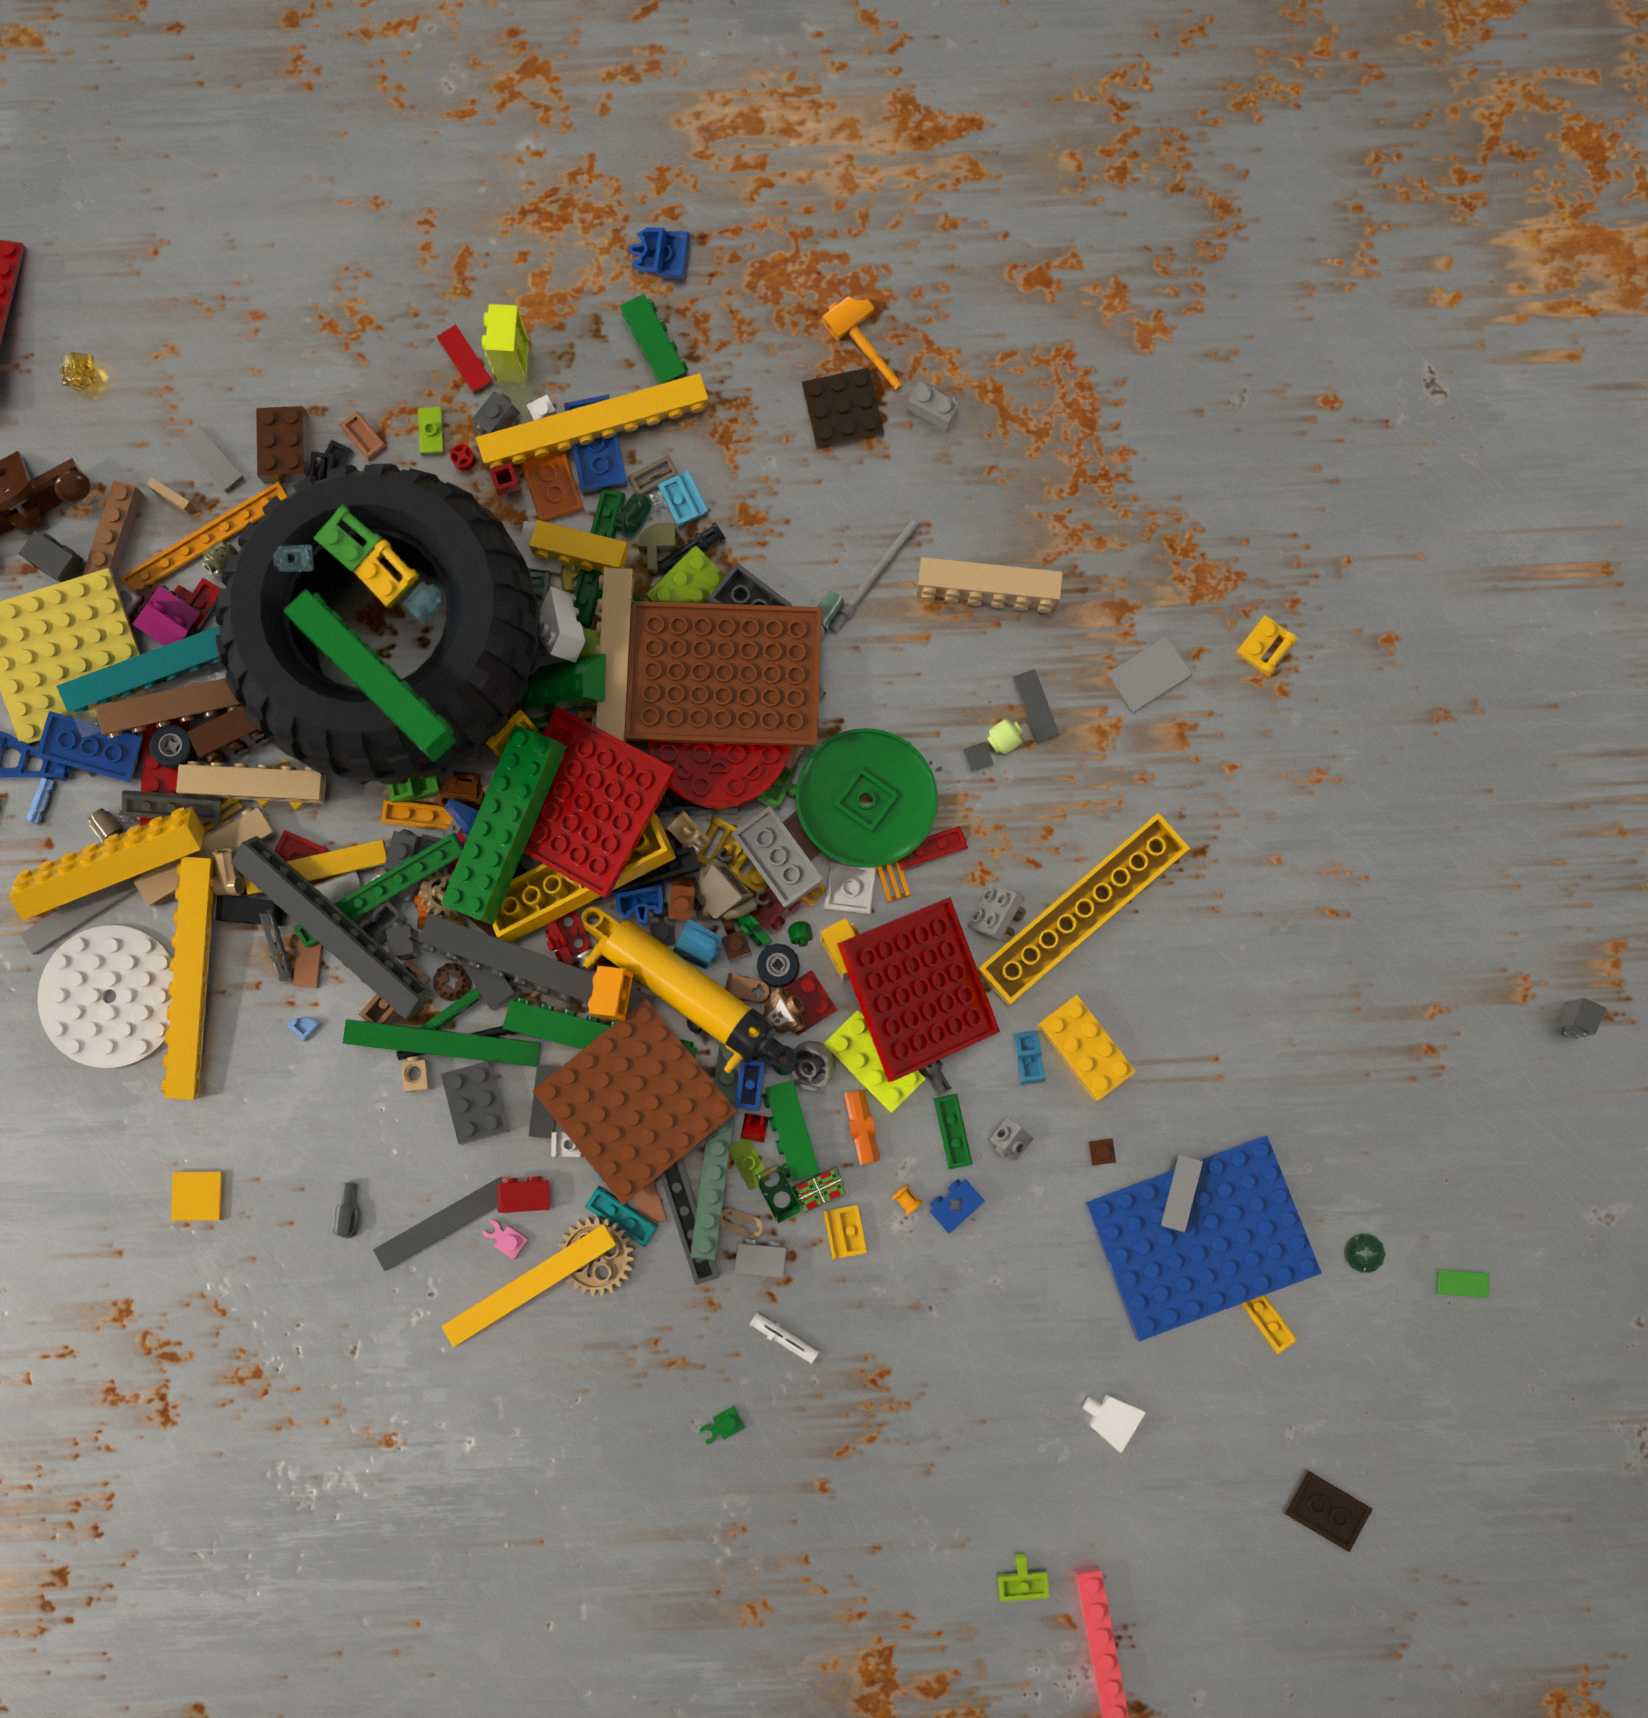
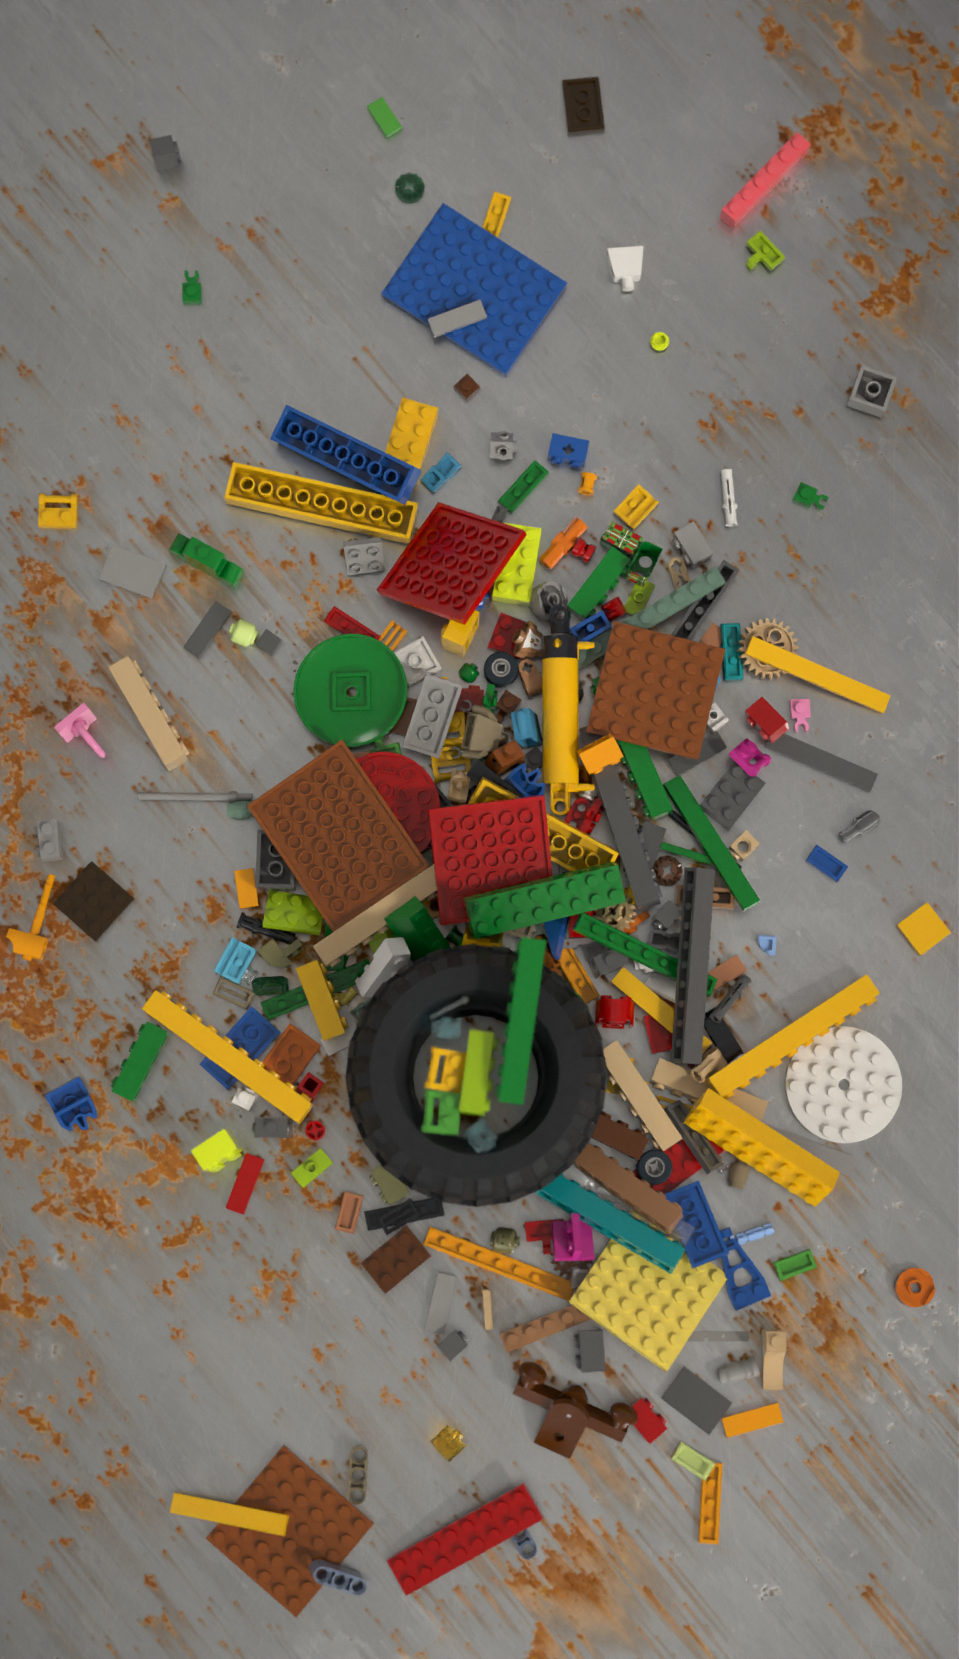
camera: 130 degrees left, 0 degrees up
none -> bright pink tile [54,703,106,758]
none -> green brick [169,533,245,590]
none -> yellow tile [170,1493,289,1536]
none -> green plate [182,270,202,303]
none -> dark orange plate [206,1445,374,1617]
none -> light orange tile [234,868,259,909]
none -> blue brick [270,405,422,505]
none -> sand blue beam [309,1559,367,1596]
none -> dark tan beam [348,1445,368,1505]
none -> dark grey hinge [429,996,468,1020]
none -> dark grey brick [437,1330,468,1361]
none -> lime brick [459,1030,498,1116]
none -> red wheel [571,538,597,563]
none -> red brick [595,995,635,1029]
none -> neon yellow plate [650,332,669,351]
none -> dark pink plate [728,738,771,777]
none -> blue tile [805,845,848,883]
none -> light grey brick [847,365,897,418]

